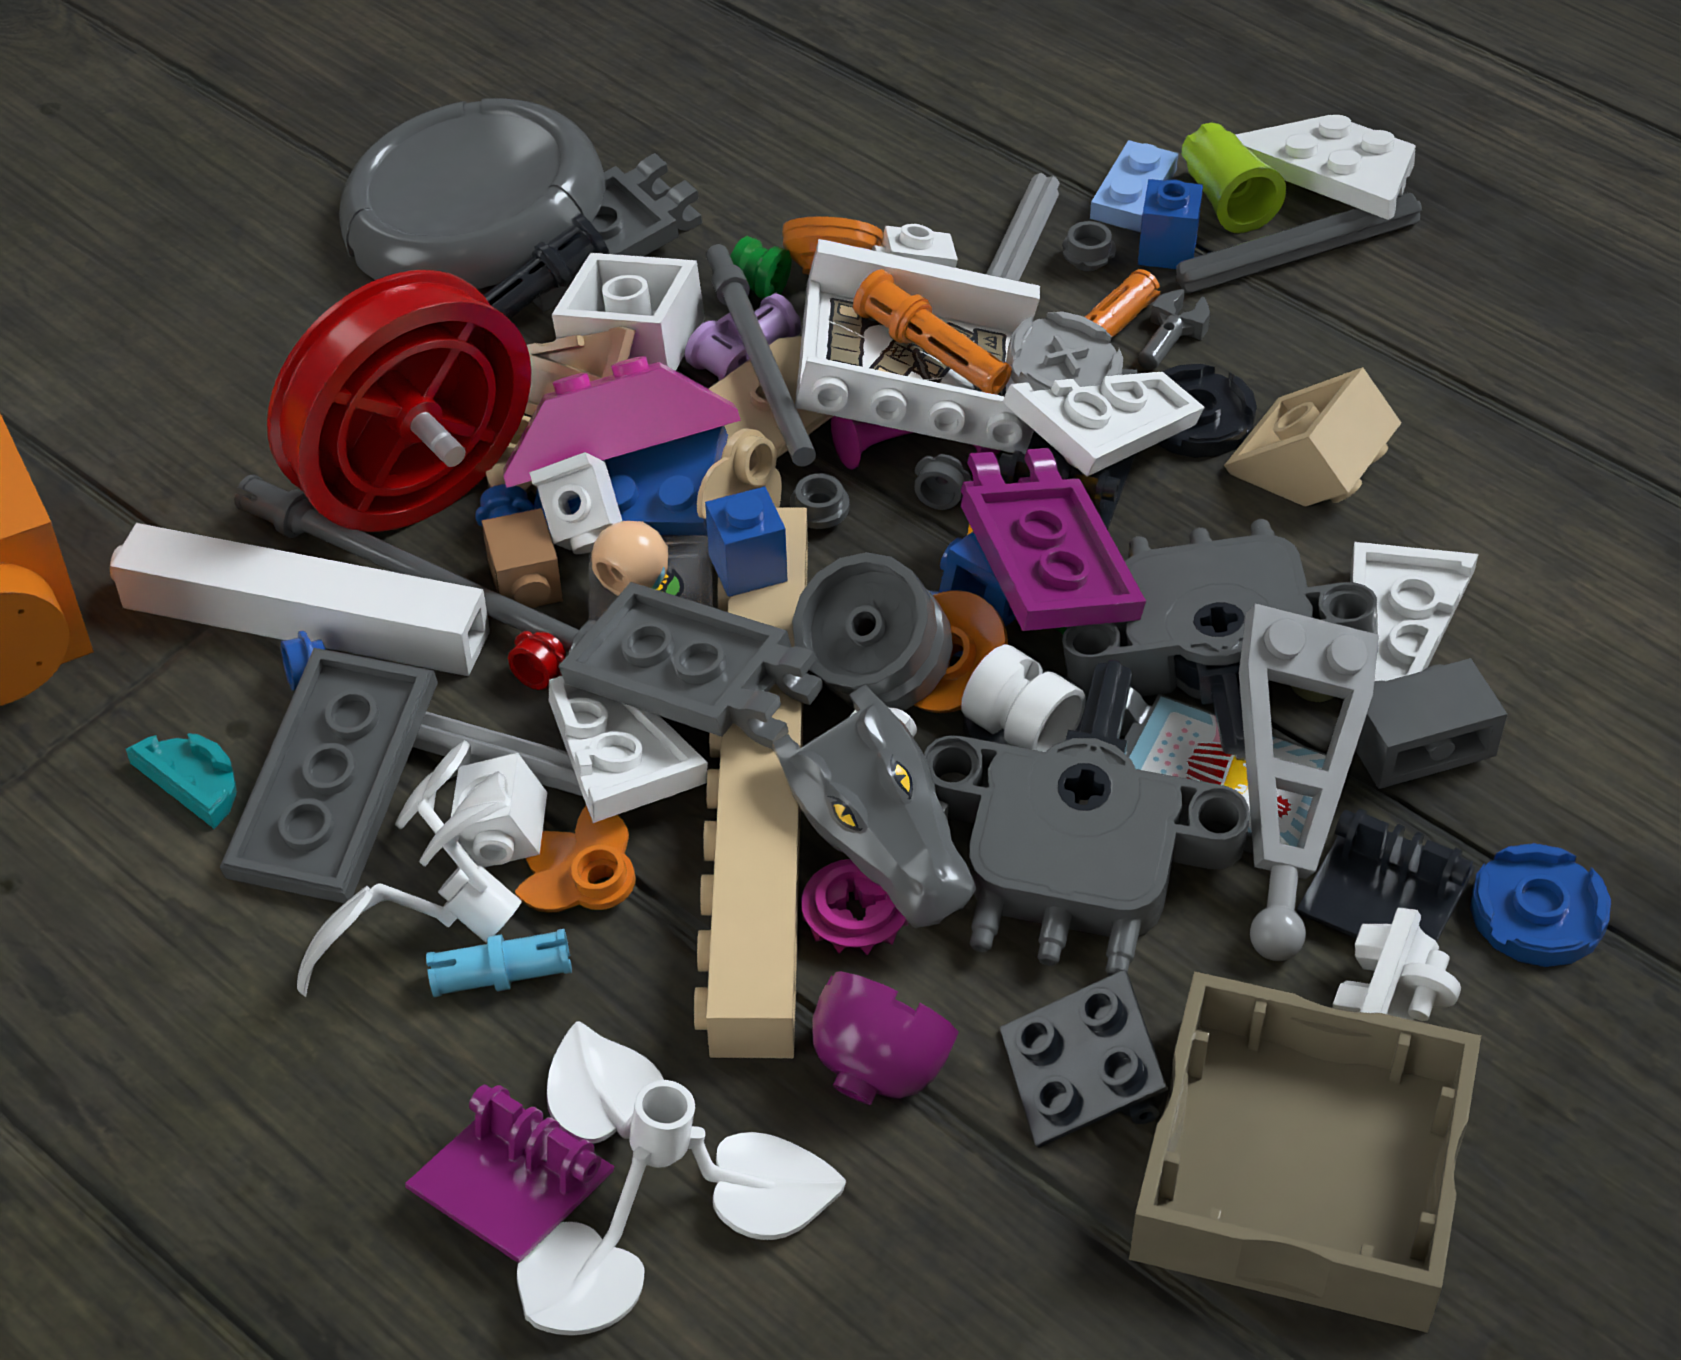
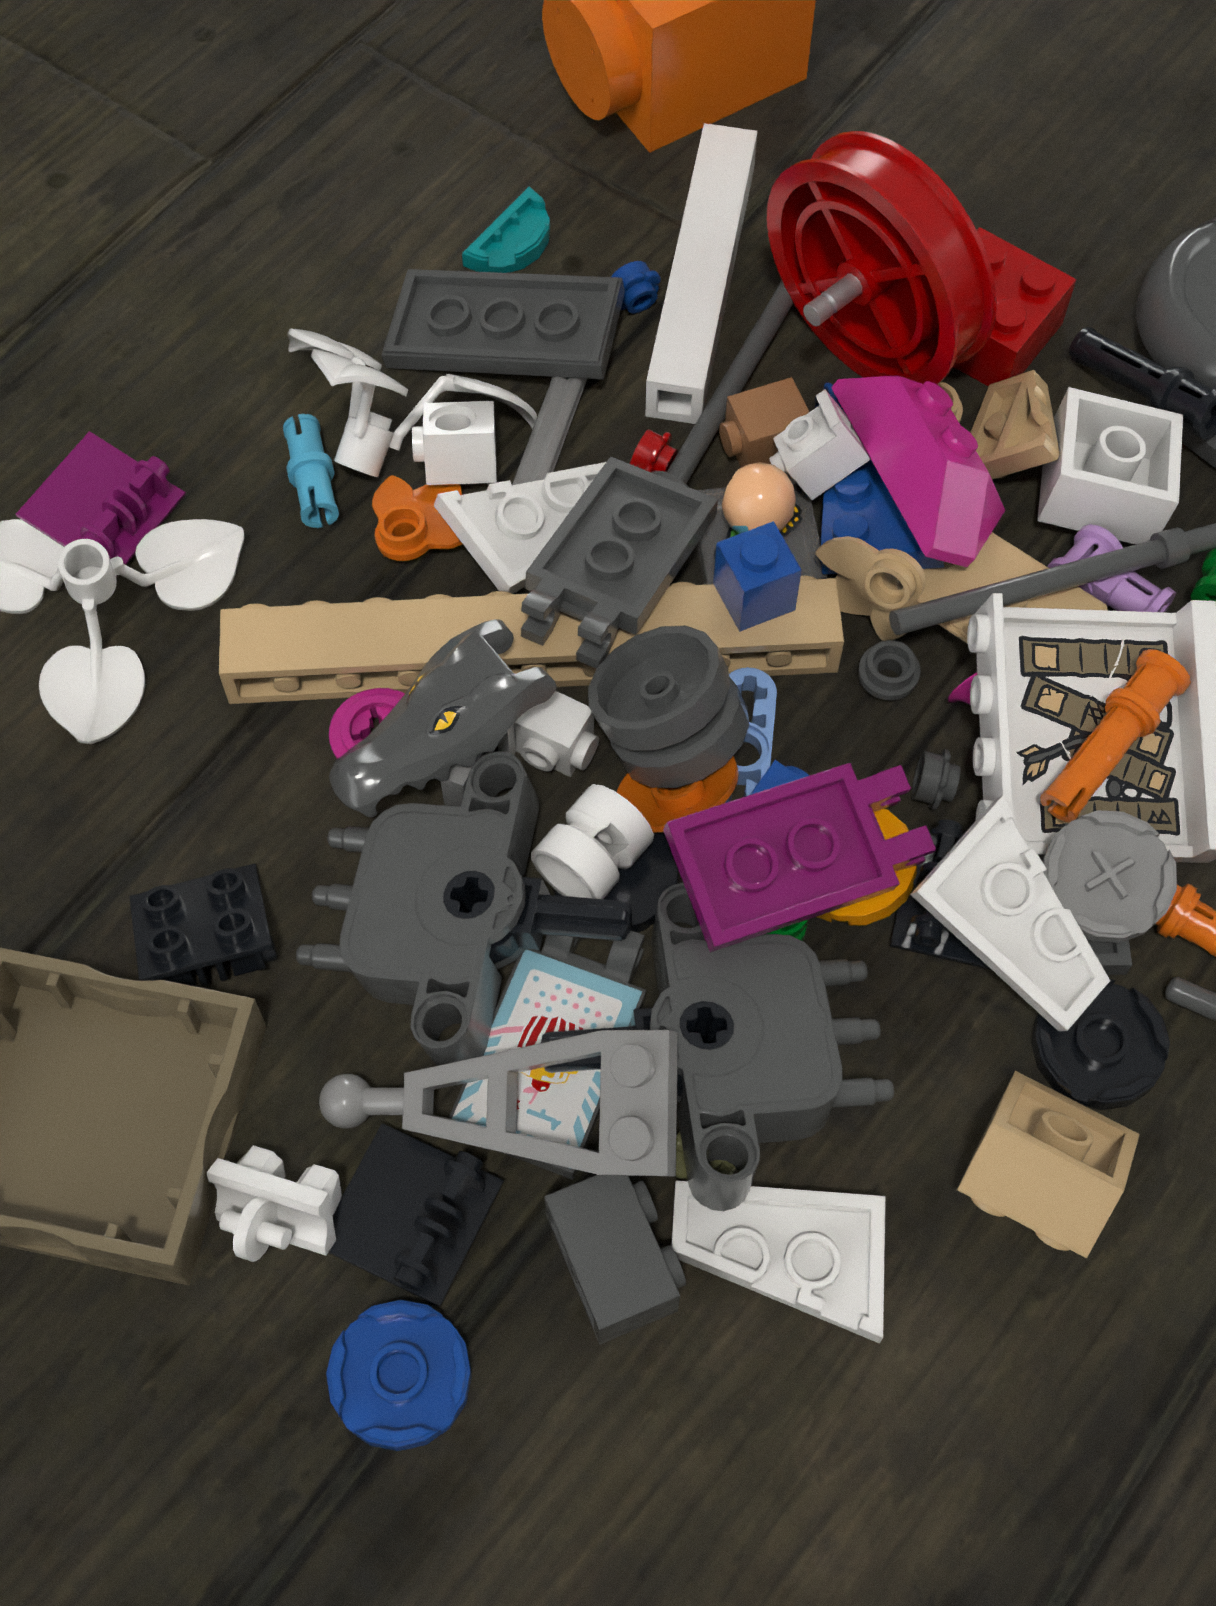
camera: 85 degrees right, 15 degrees up
magenta cylinder [813,971,959,1105] -> none

